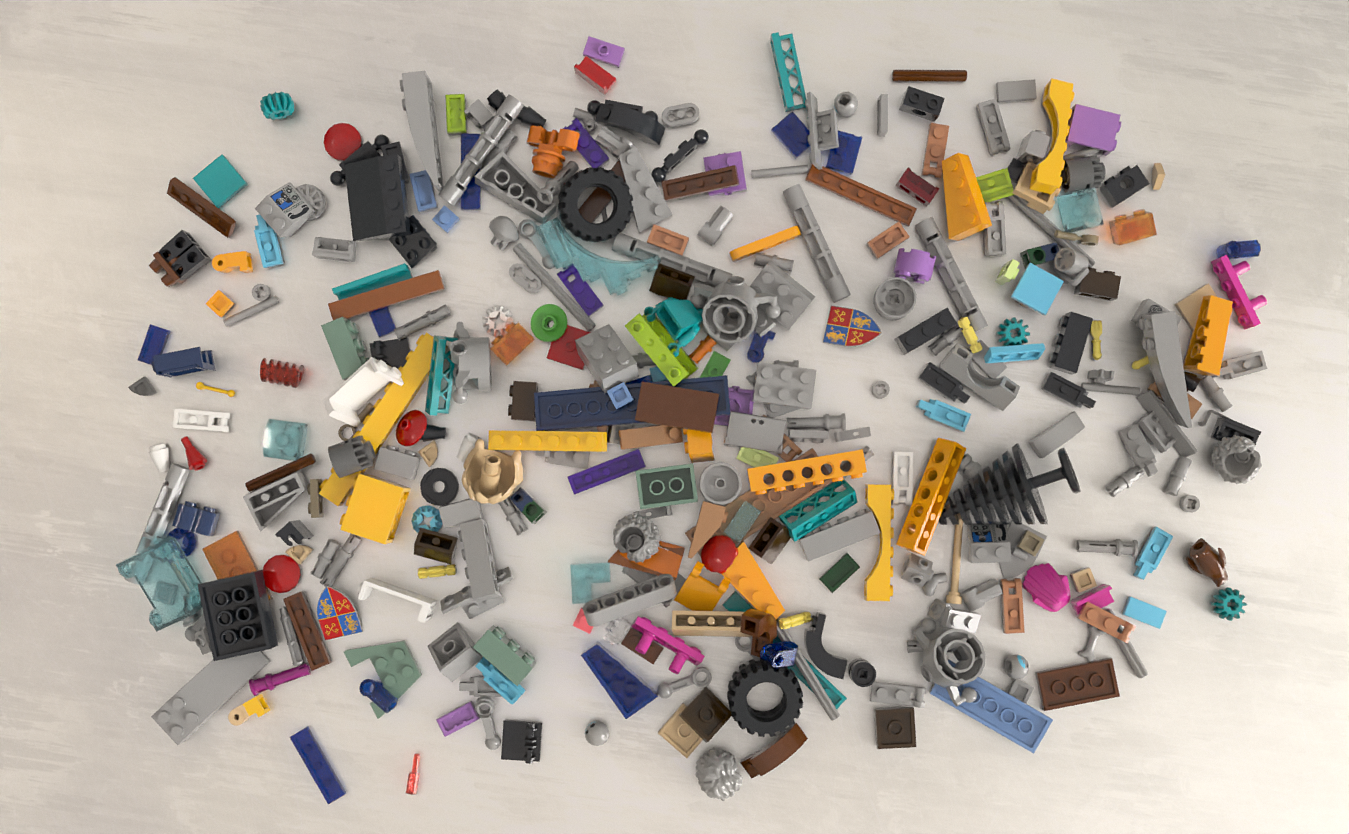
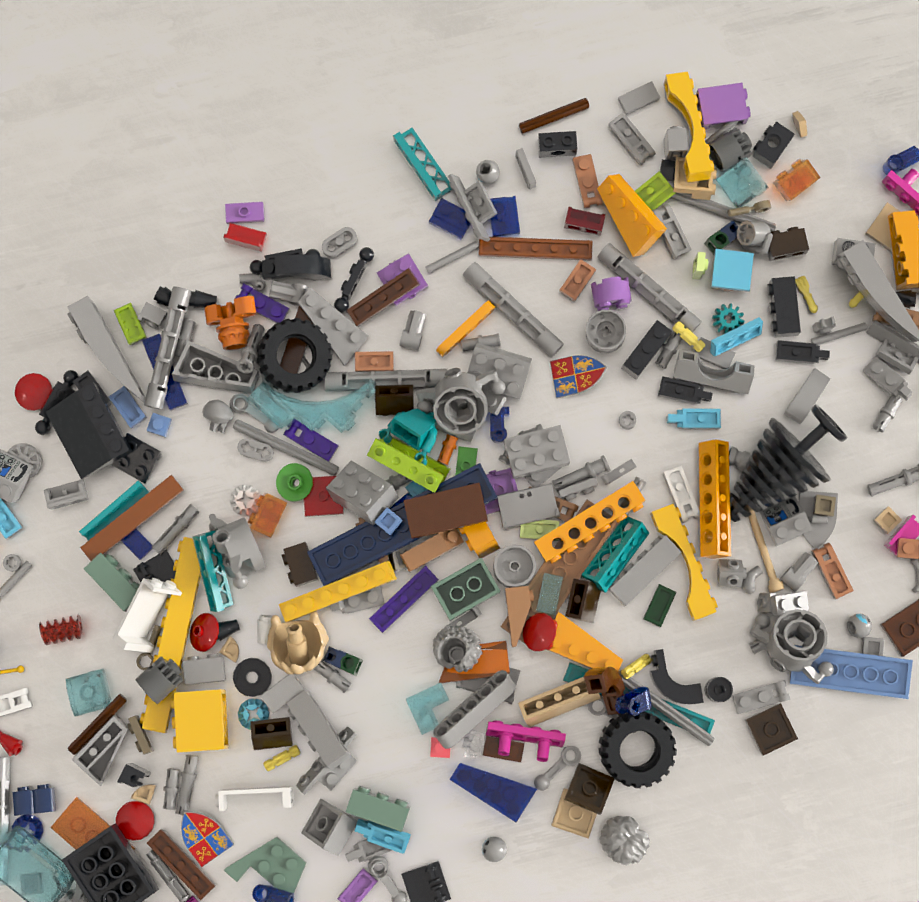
camera: 15 degrees left, 5 degrees down
light orange flag [674,561,731,611] -> none
reddish brown arch [740,723,808,779] -> none
dark pink hair [1022,563,1071,612] -> none

